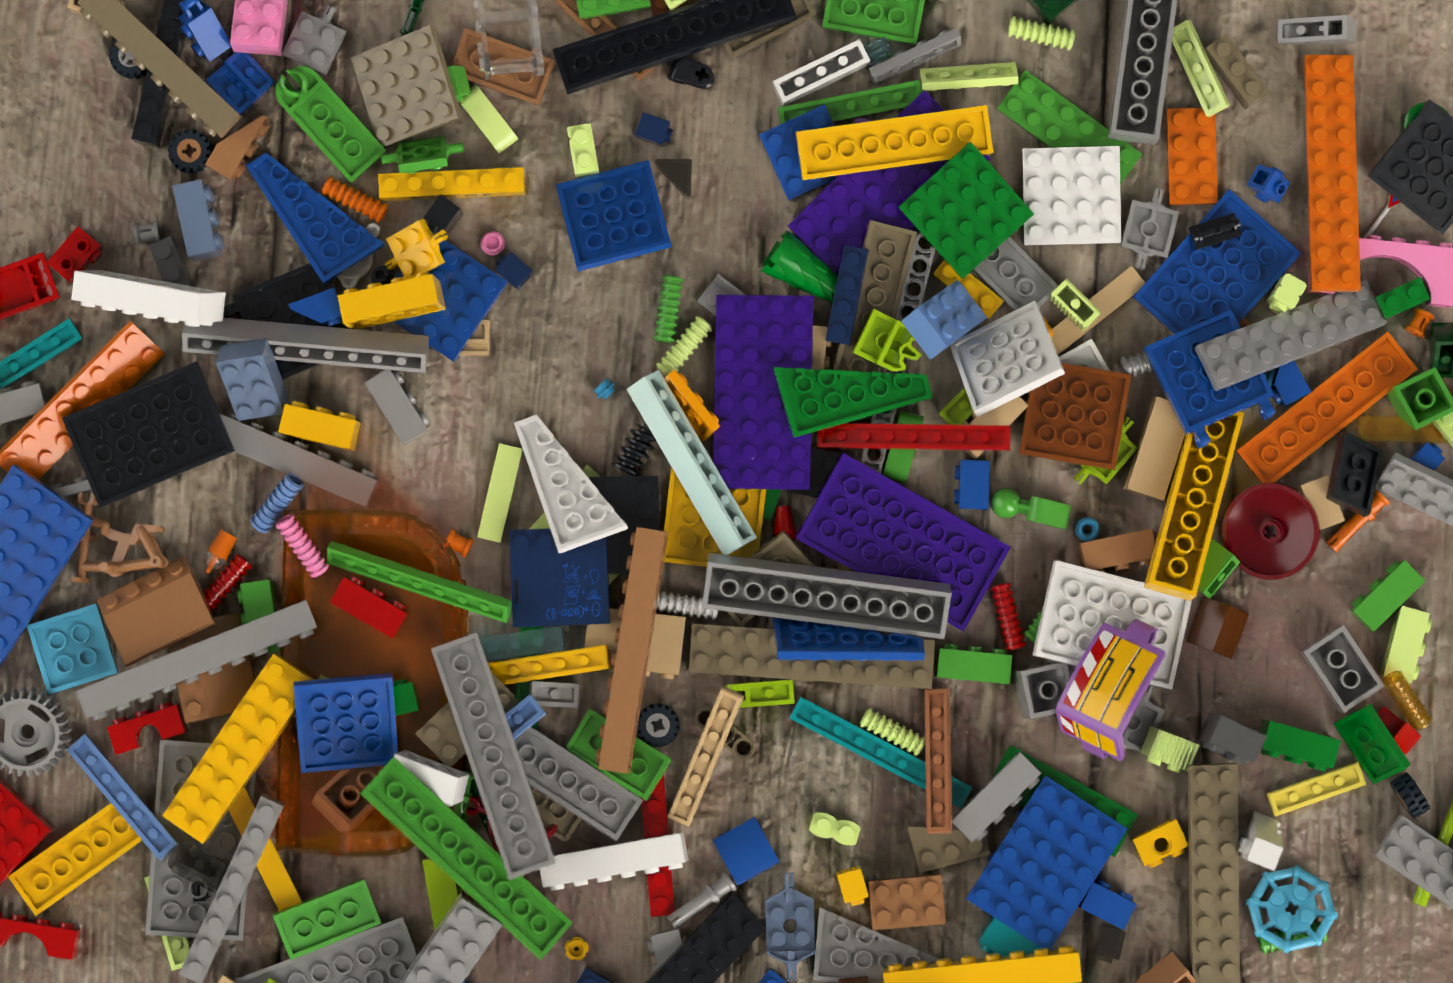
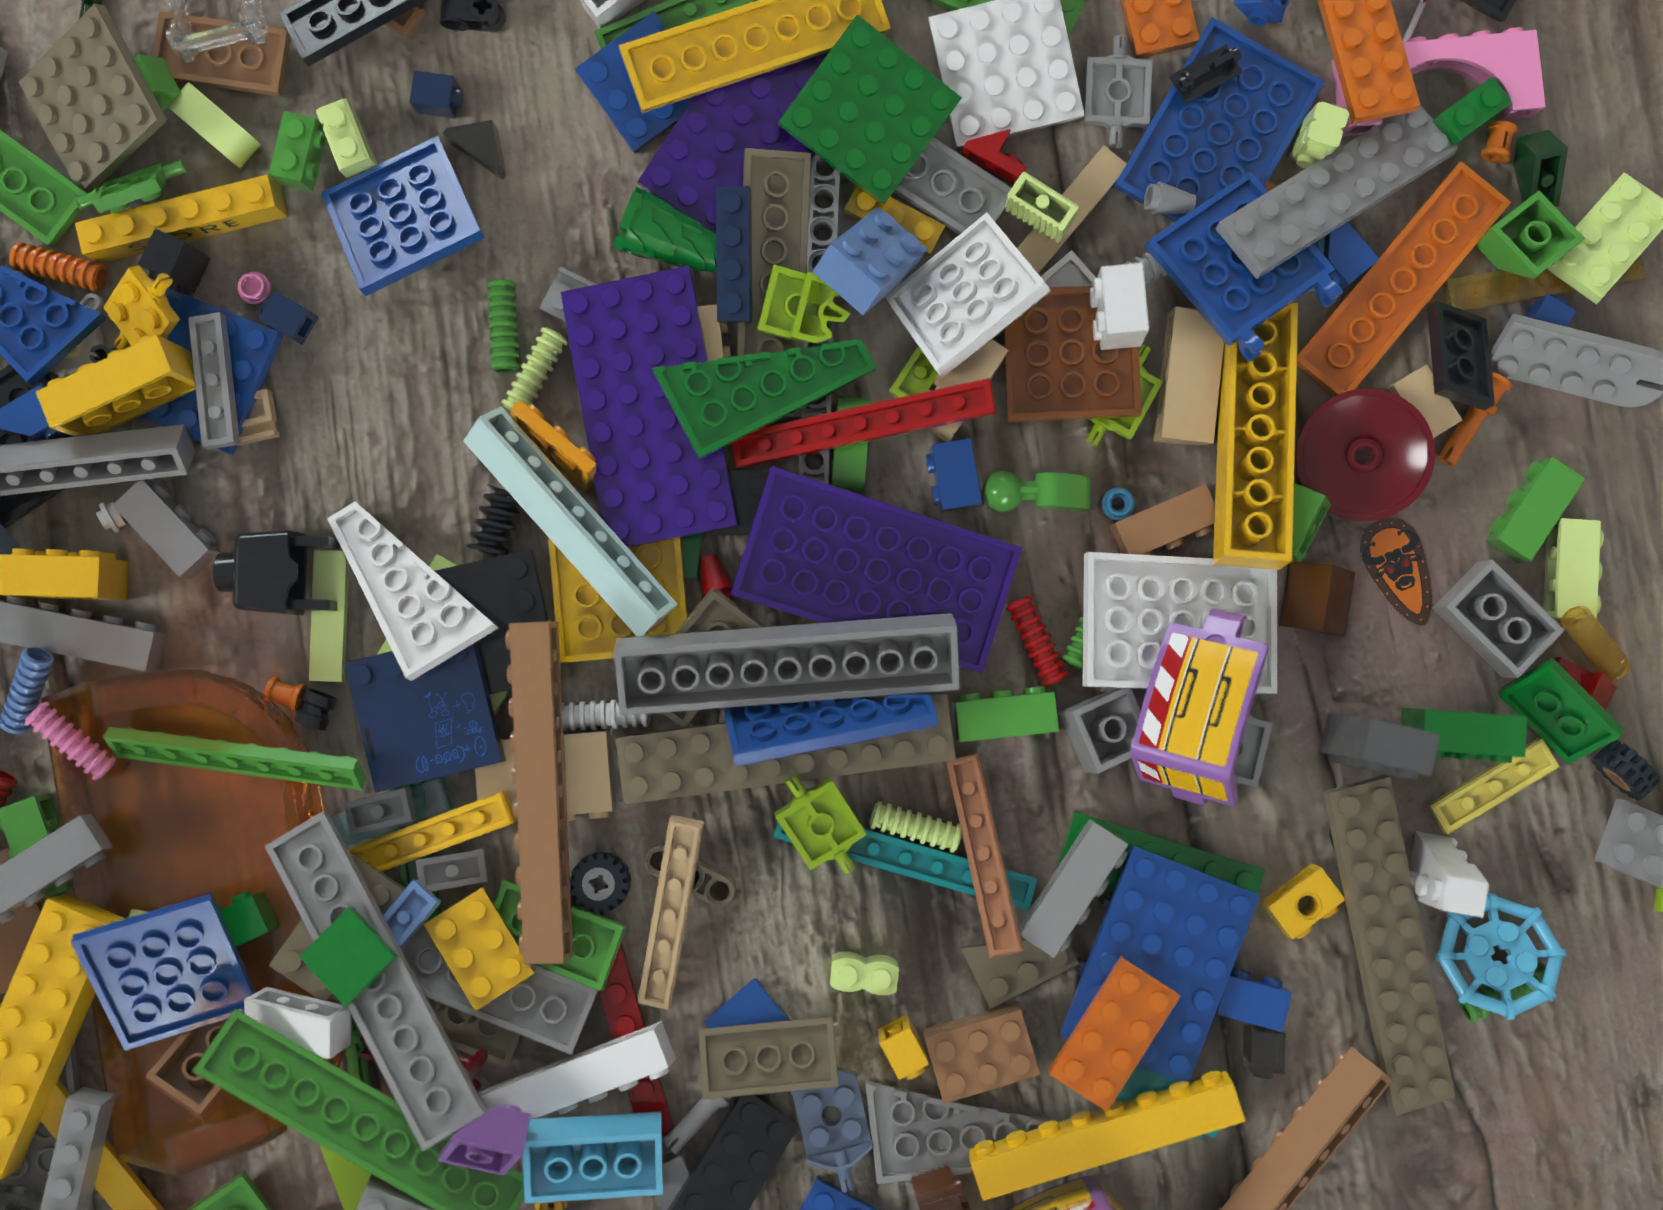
camera: 10 degrees left, 0 degrees up
red brick [330,575,409,639] -> none
dark azure plate [593,378,615,400] -> none
lime plate [725,679,795,708] -> none
yellowish green brick [1140,726,1200,774] -> none
none -> white plate [96,501,127,533]
none -> light grey plate [188,312,240,450]
none -> black piece [213,530,339,616]
none -> bright green brick [269,111,327,193]
none -> black wheel [294,688,338,731]
none -> green tile [299,907,398,1007]
none -> dark grey plate [343,787,418,836]
none -> yellow plate [423,887,536,1012]
none -> medium lavender slope [437,1105,530,1176]
none -> medium azure slope [522,1112,663,1204]
none -> dark tan plate [698,1017,839,1099]
none -> lime plate [774,774,867,874]
none -> red slope [962,129,1027,186]
none -> orange plate [1048,956,1181,1112]
none -> white brick [1090,263,1149,350]
none -> light grey cone [1144,181,1196,215]
none -> sticker [1360,518,1432,626]

